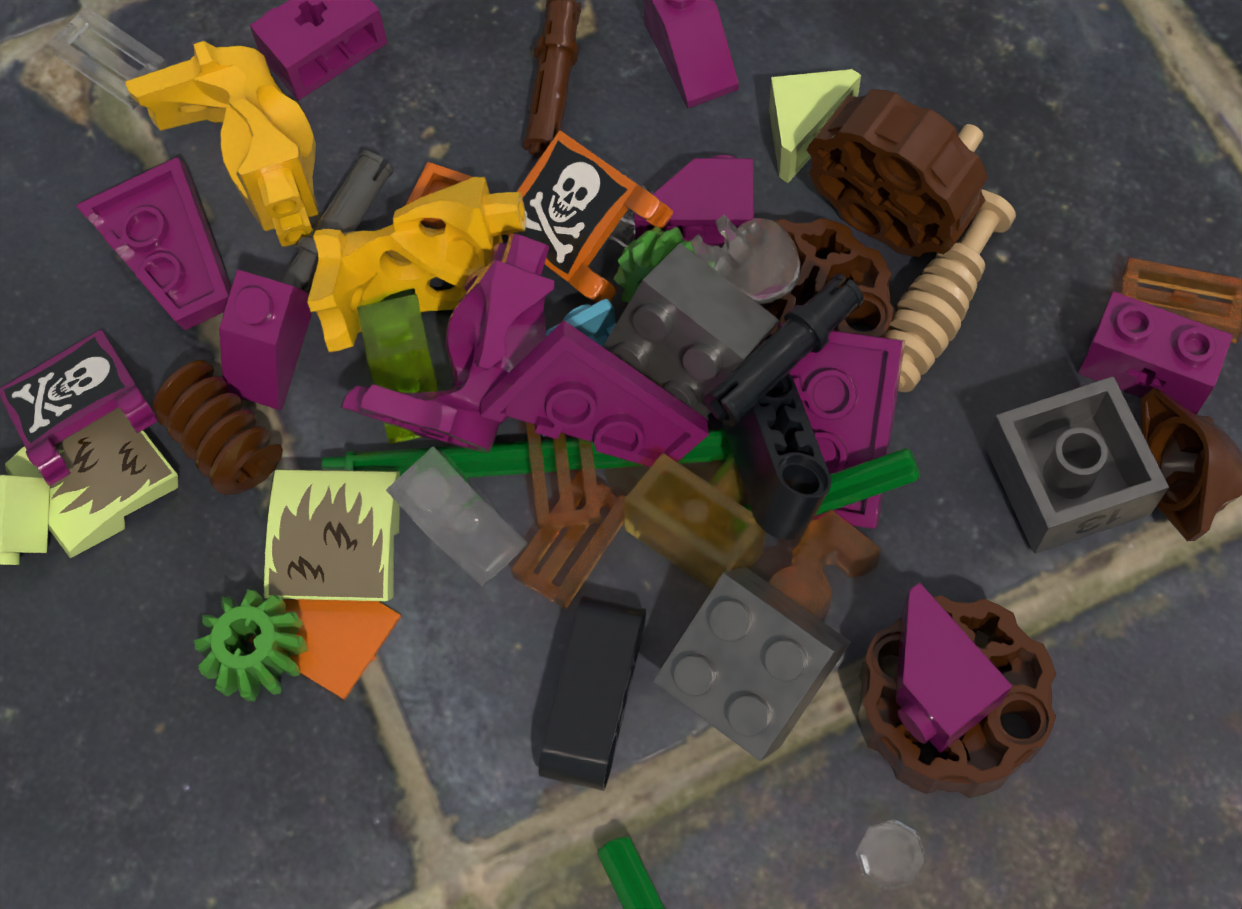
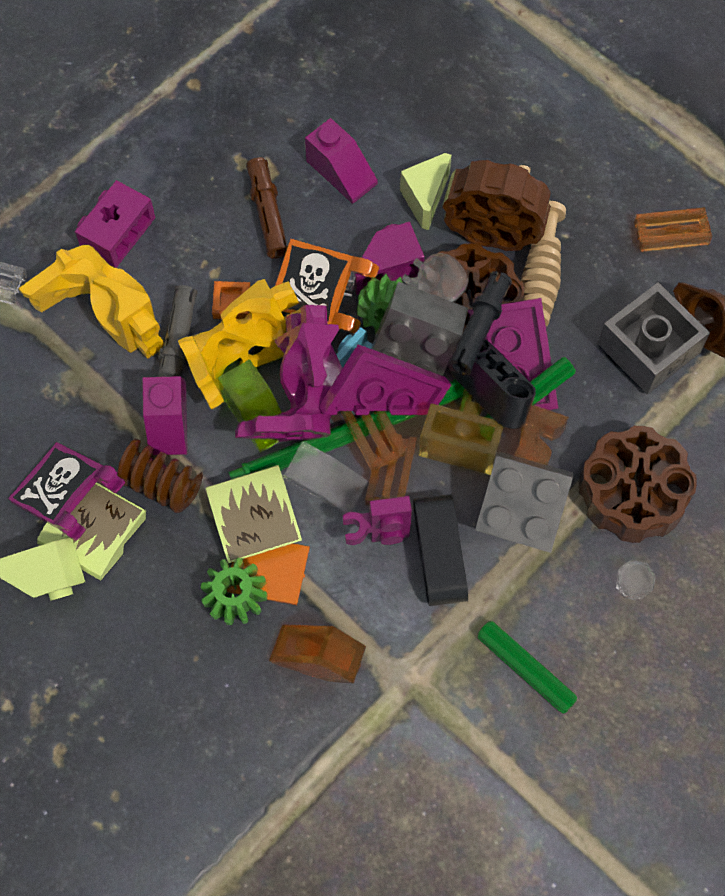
camera: 25 degrees left, 0 degrees up
magenta wing [75,157,231,330] -> none
magenta slope [896,582,1012,753] -> none
magenta brick [1078,291,1233,414] -> none
none -> clear orange slope [269,625,366,684]
none -> magenta plate [342,496,412,545]

